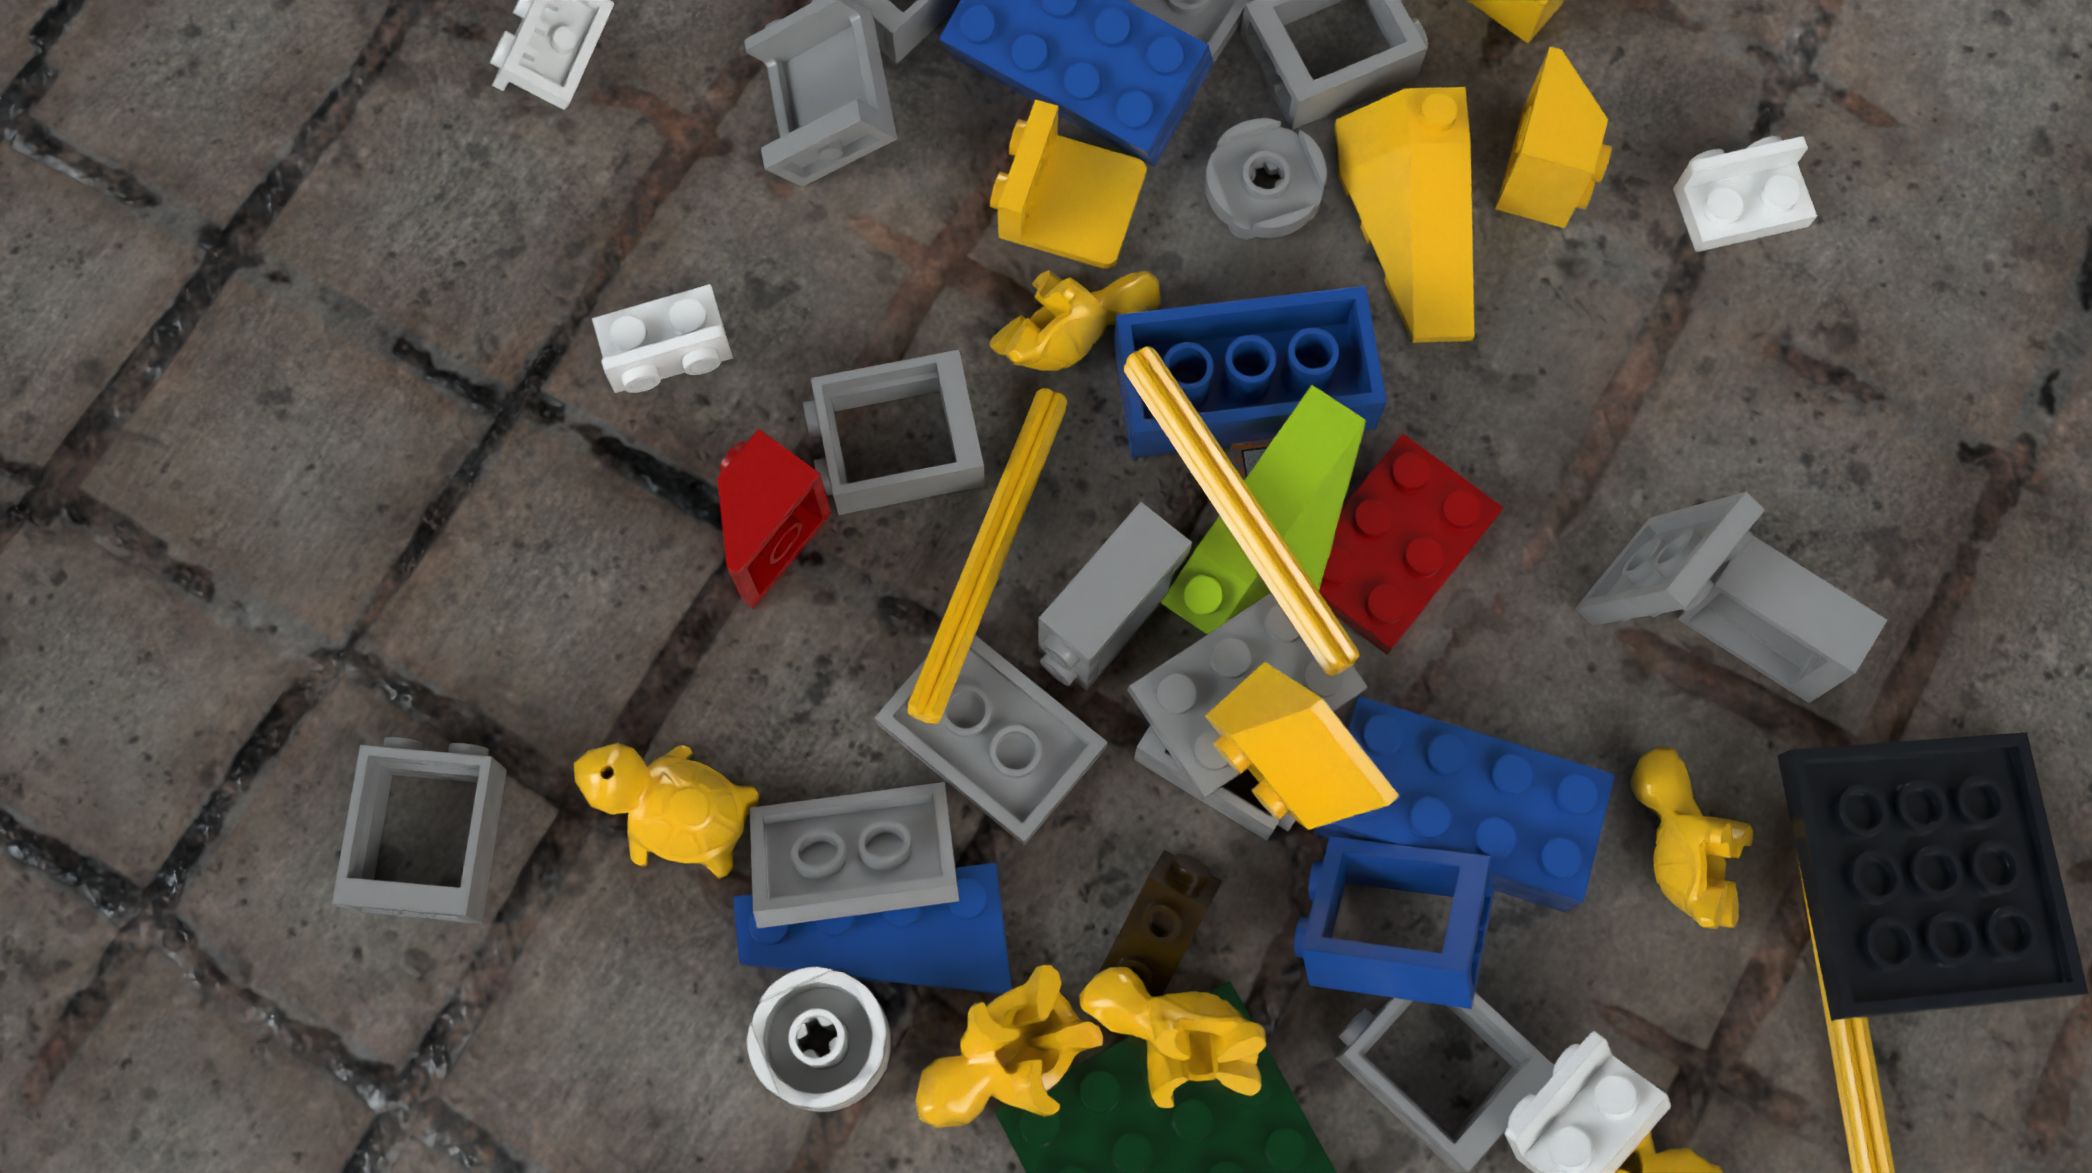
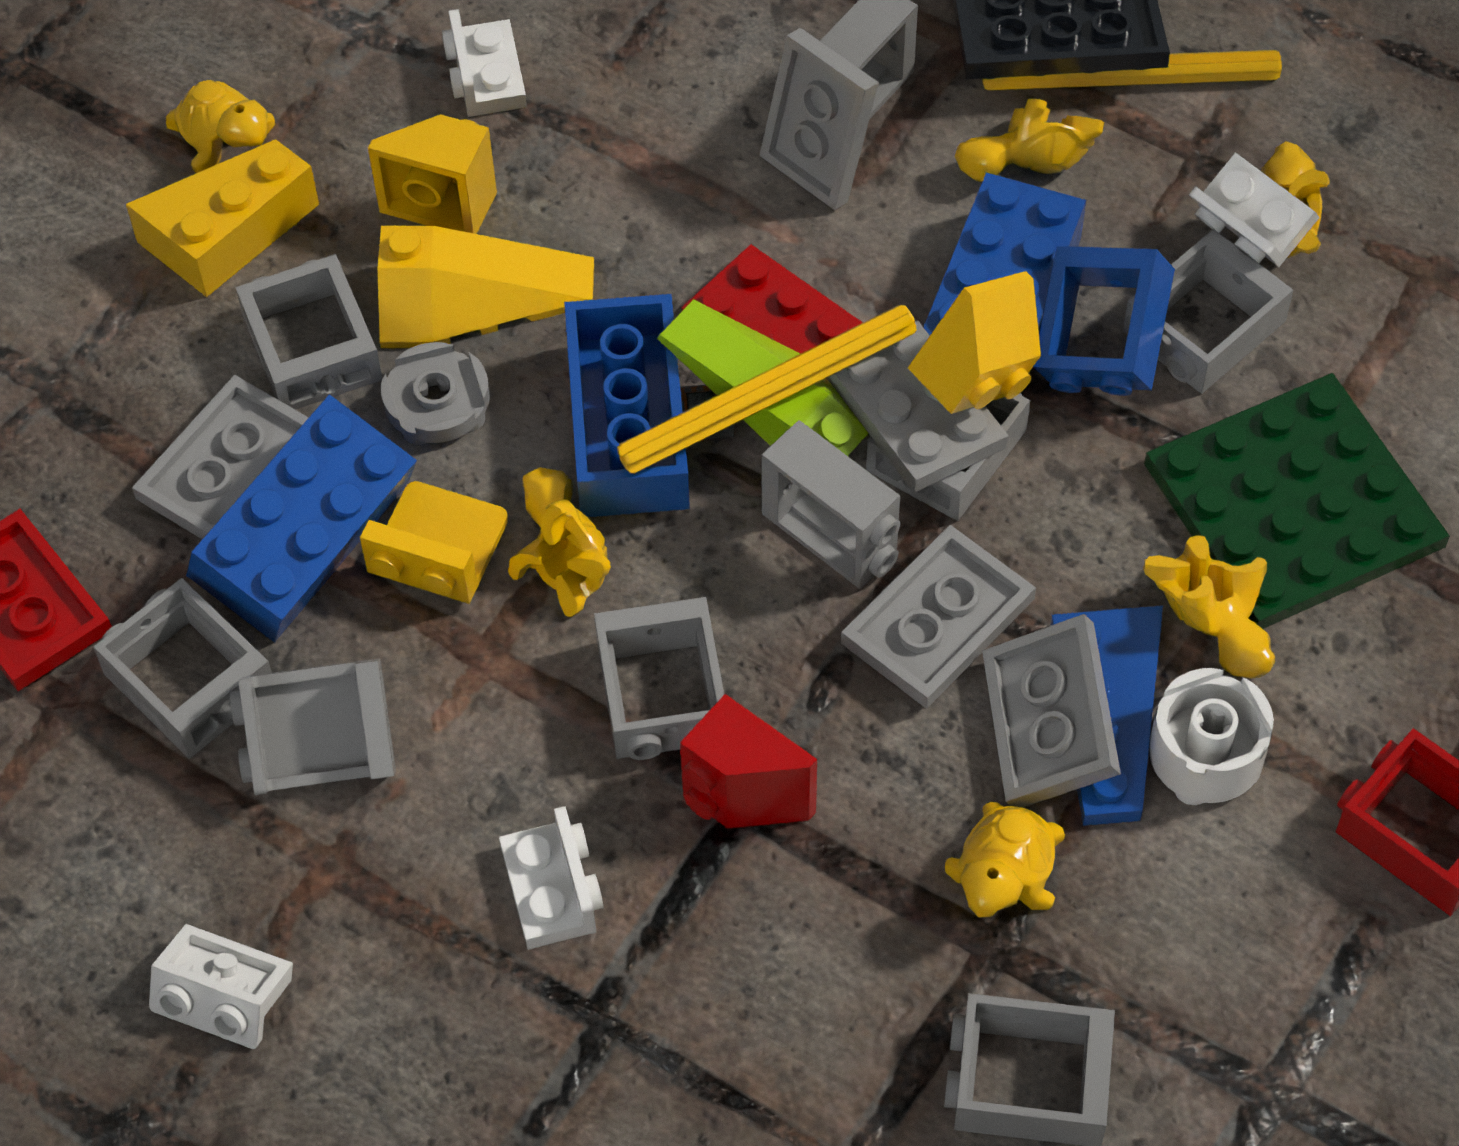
camera: 85 degrees left, 15 degrees down
yellow axle [907,388,1068,725] -> none
yellow animal [1079,967,1266,1108] -> none
dark brown bracket [1099,850,1222,997] -> none

